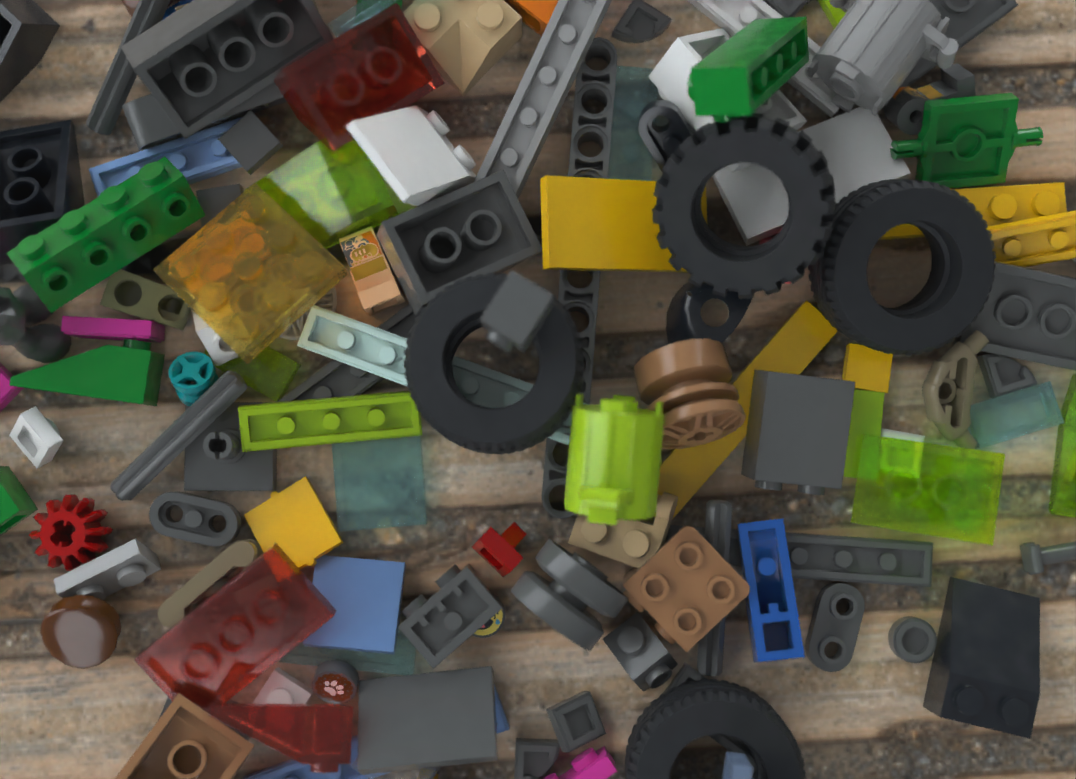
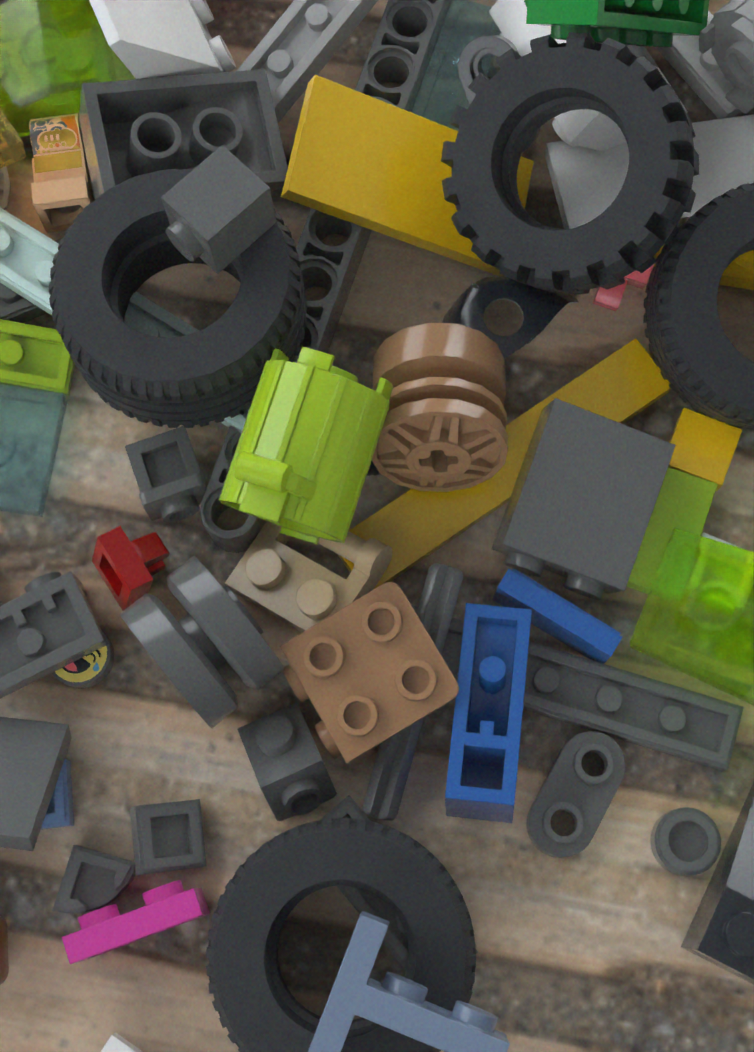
camera: 15 degrees right, 10 degrees down
none -> dark grey bracket [125,426,207,522]
none -> blue tile [492,568,623,664]

